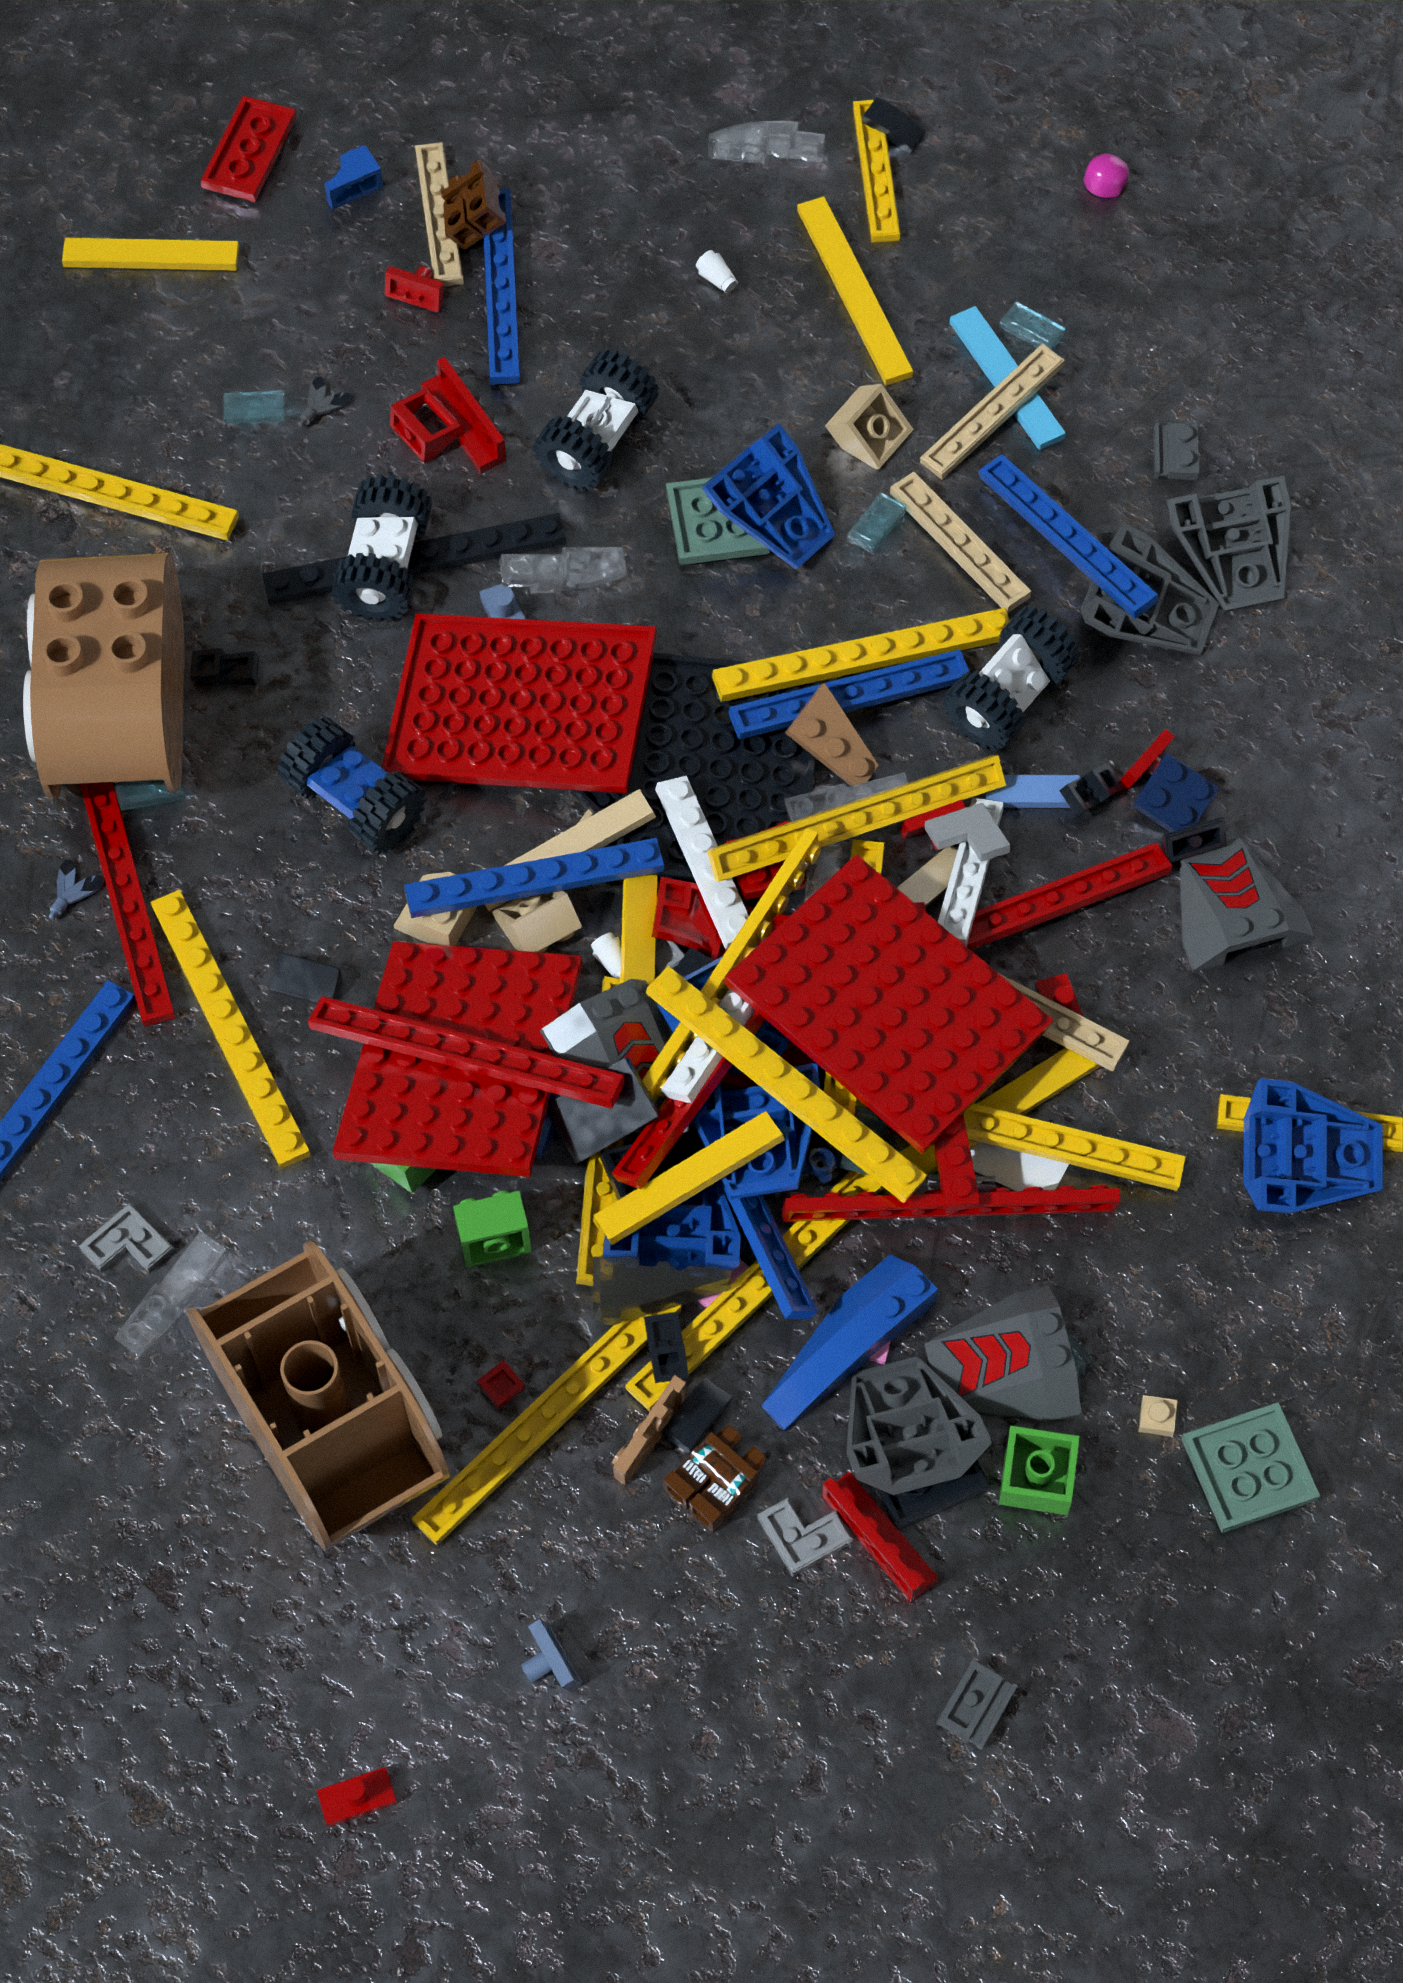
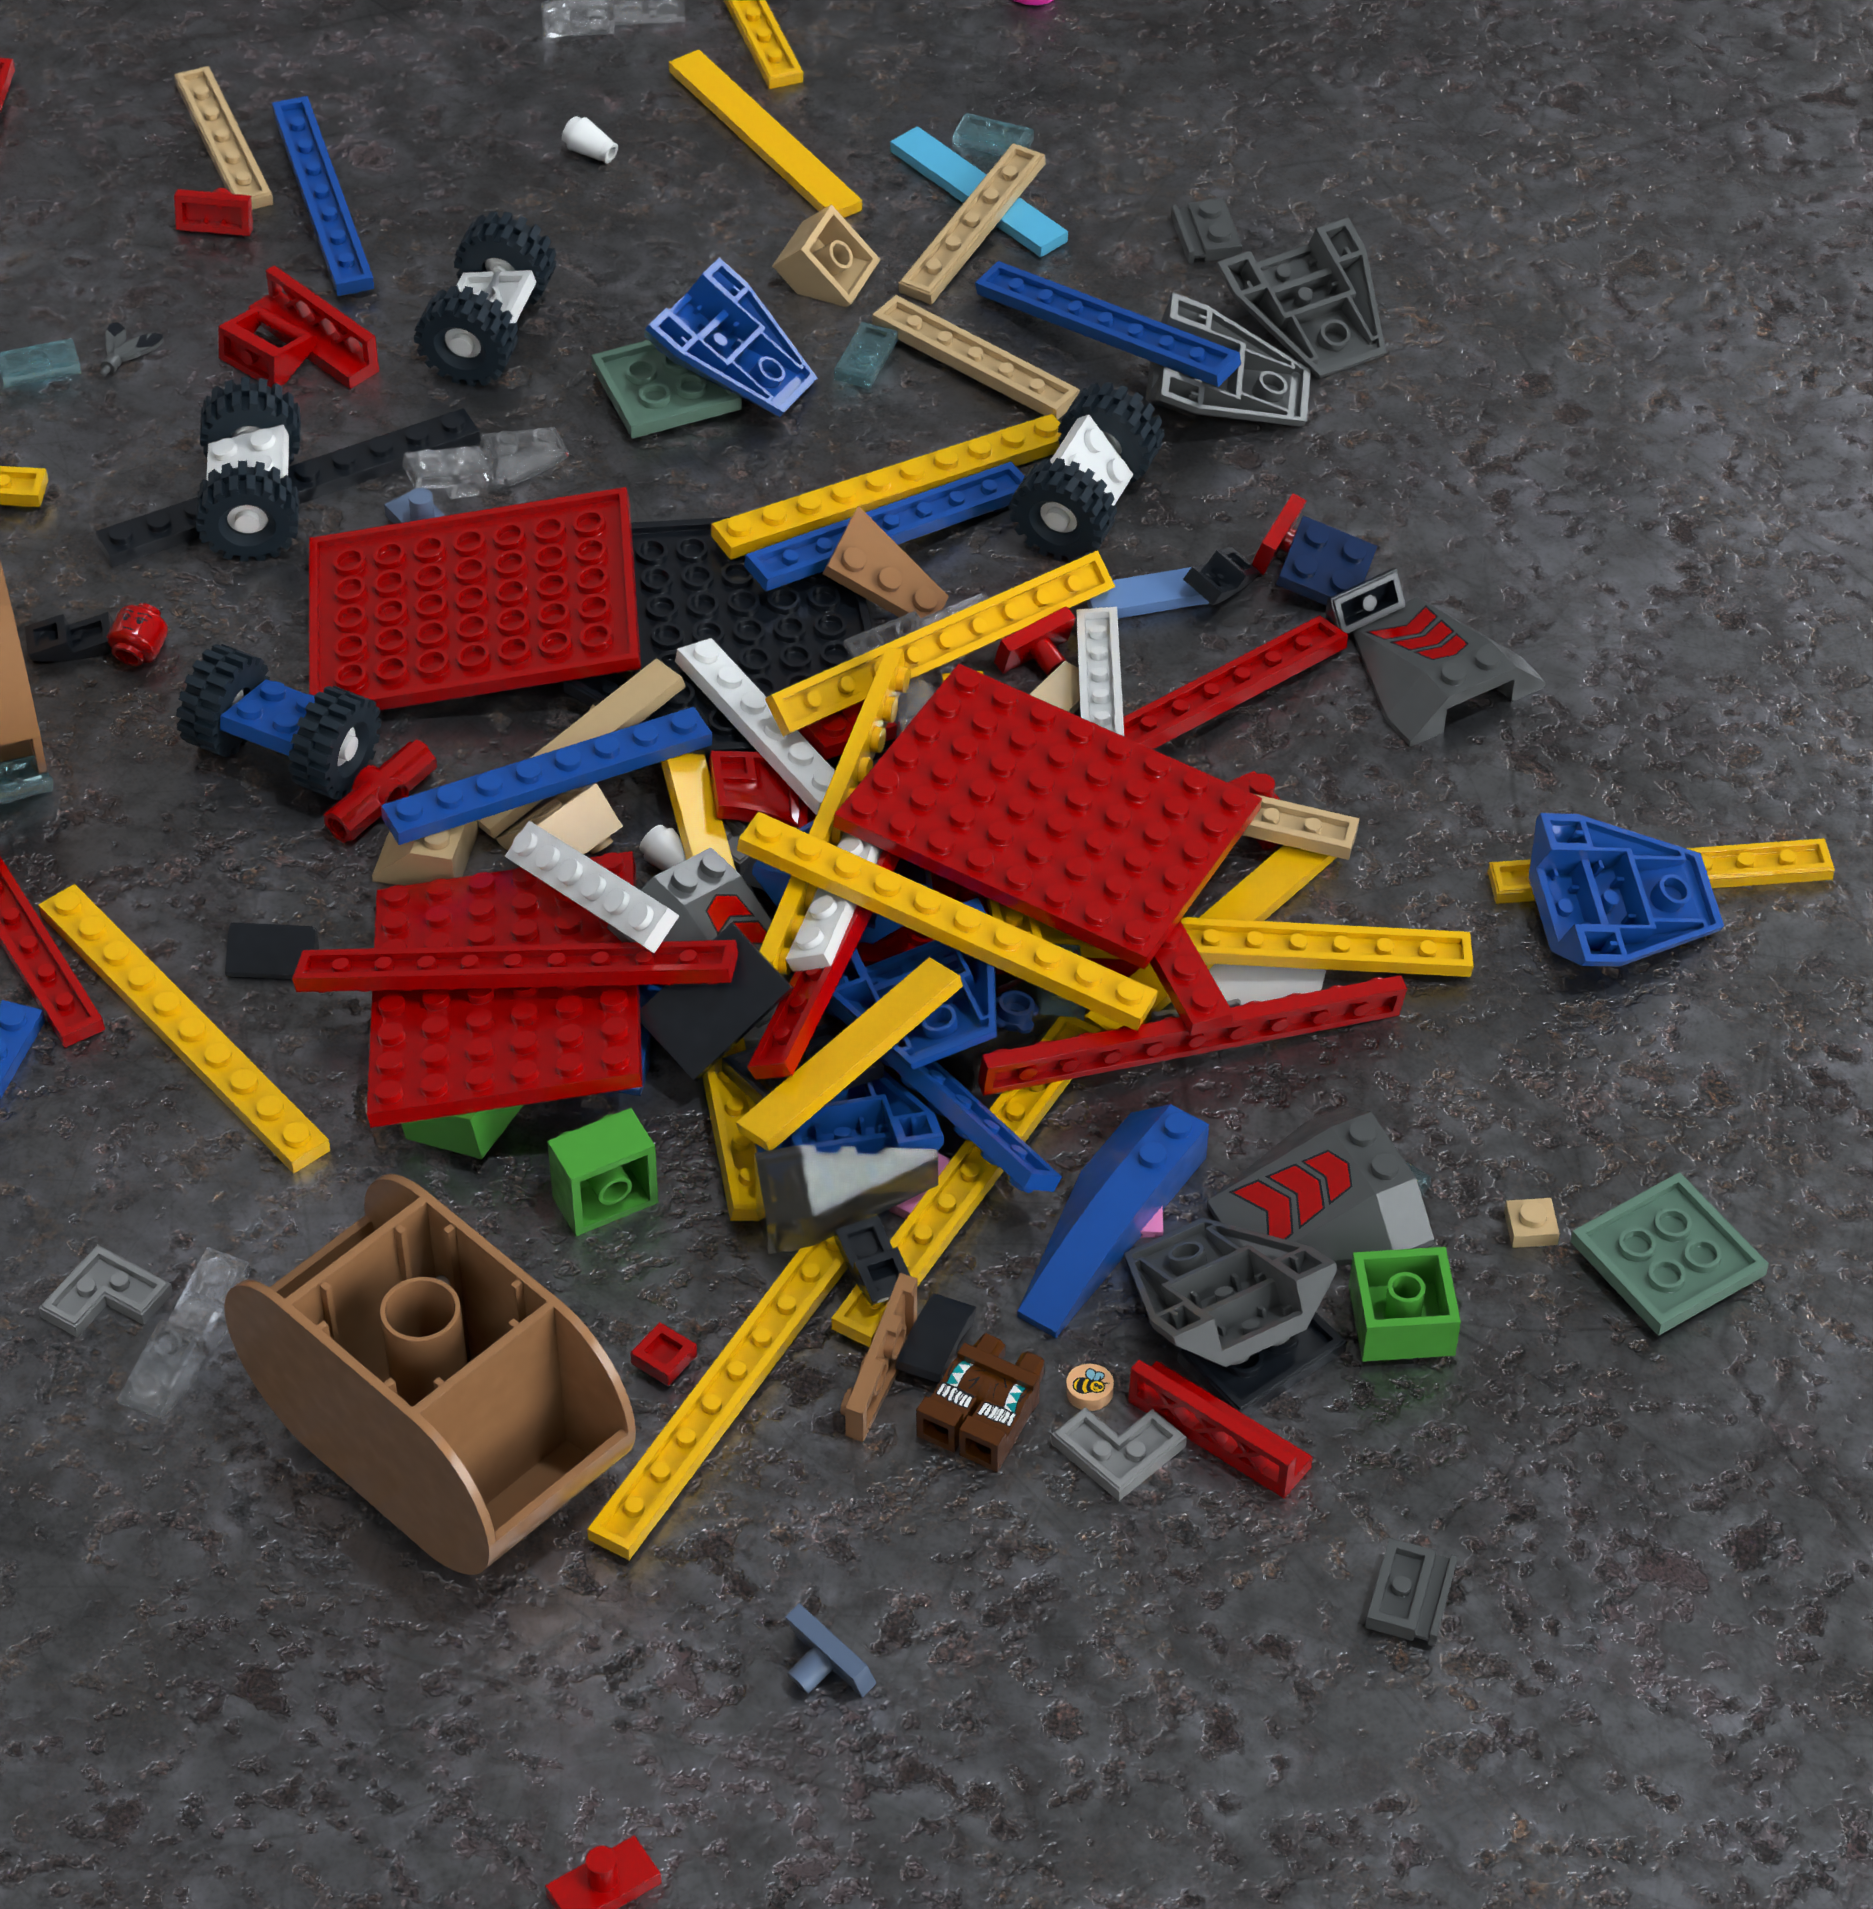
camera: 15 degrees left, 15 degrees down
blue arch [324,145,383,210] -> none
reddish brown hips [441,160,506,250] -> none
light grey tile [925,803,1010,862] -> none
none -> red head [107,603,168,666]
none -> red piece [323,739,437,844]
none -> white plate [505,821,679,953]
none -> light nougat tile [1066,1364,1114,1411]

